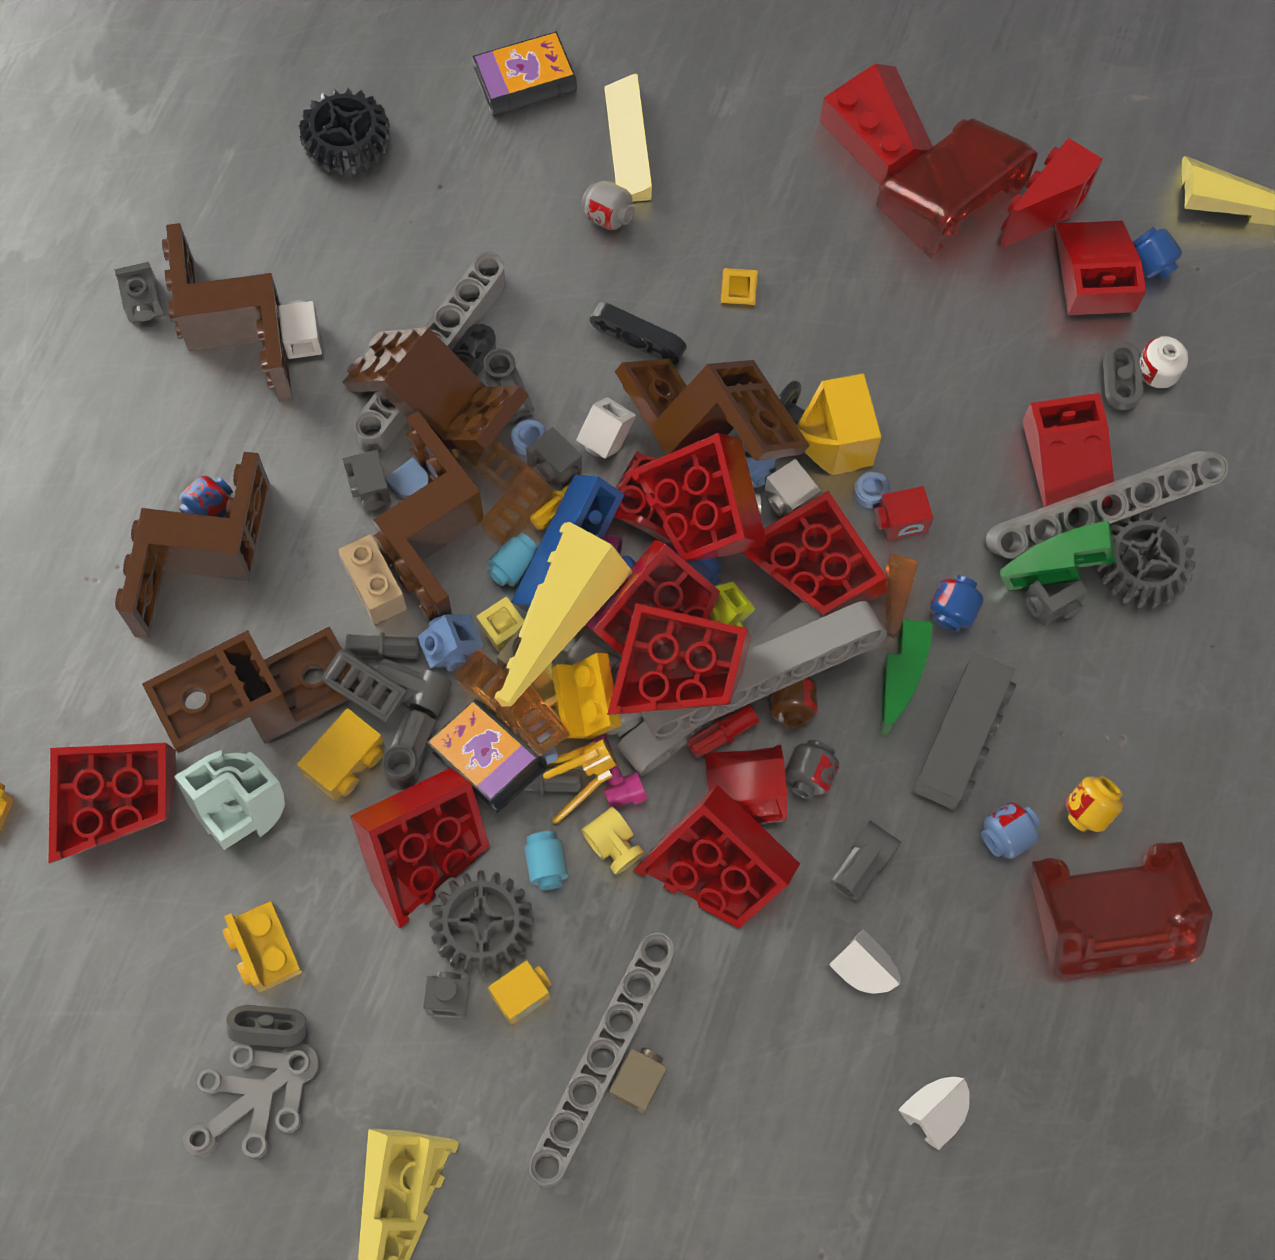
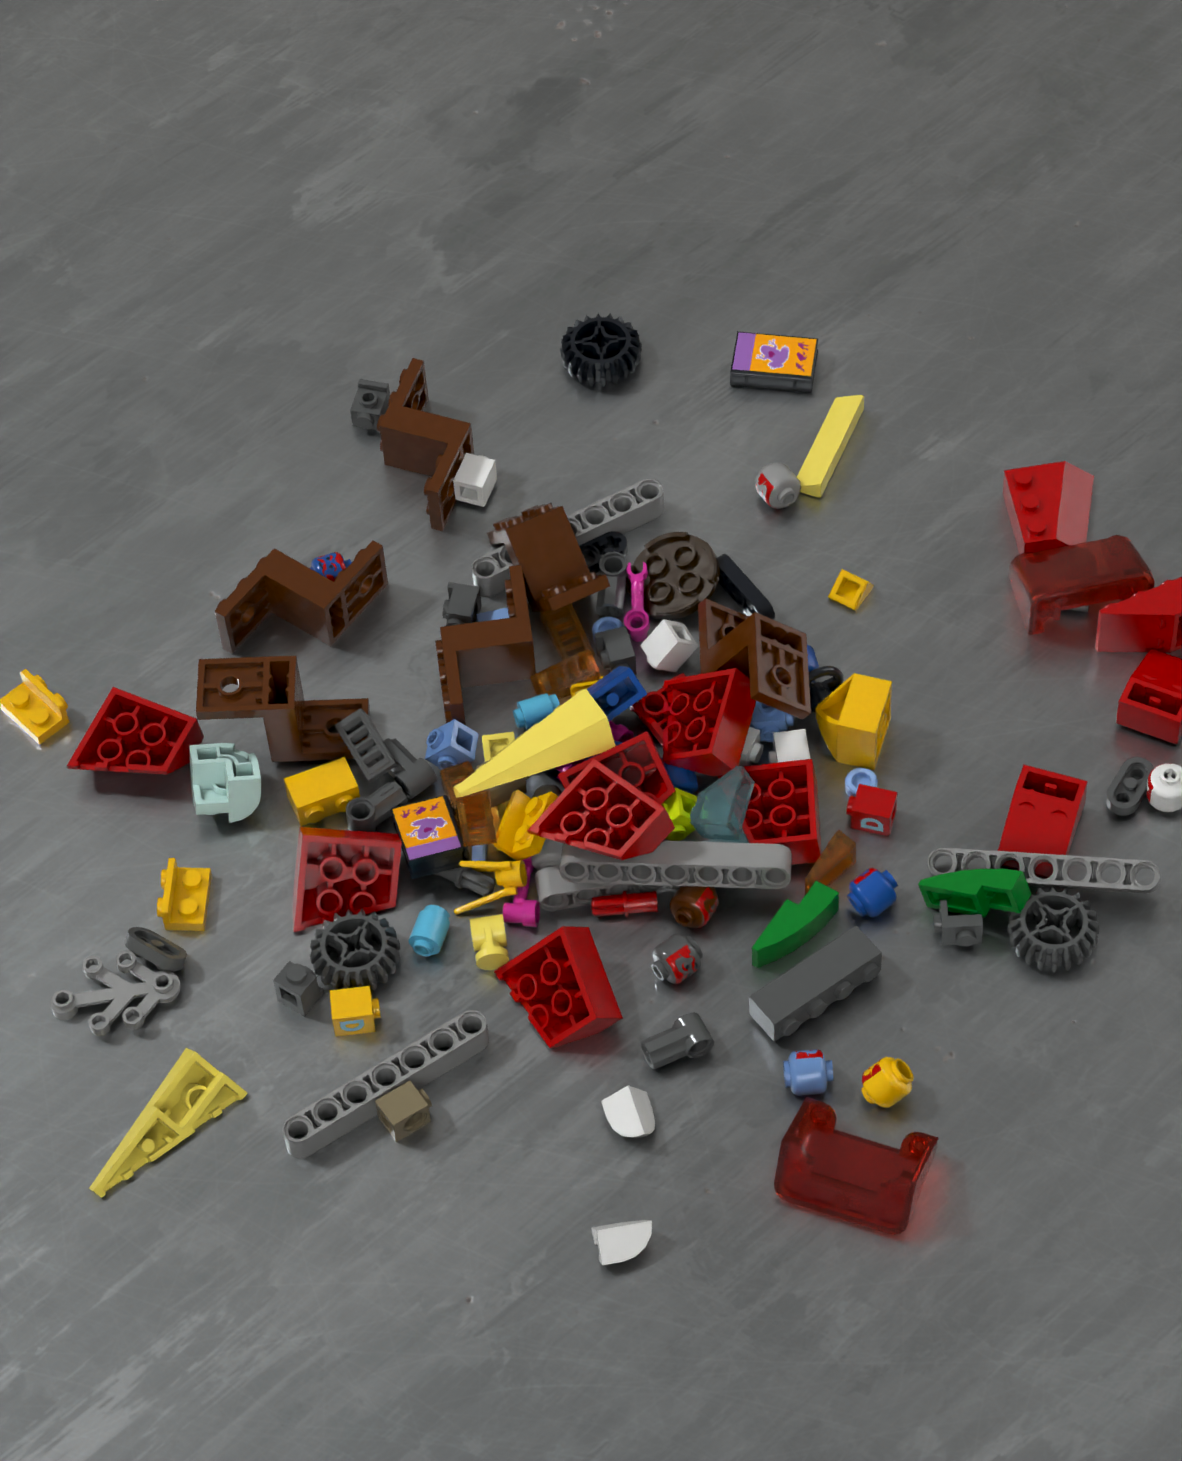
camera: 35 degrees right, 15 degrees down
tan brick [338,534,407,626] -> none
dark grey axle [345,632,420,662] -> none
red slope [705,745,787,824] -> none
none -> dark pink brick [624,562,650,642]
none -> dark brown tile [627,532,720,620]
none -> clear light blue slope [690,766,755,840]

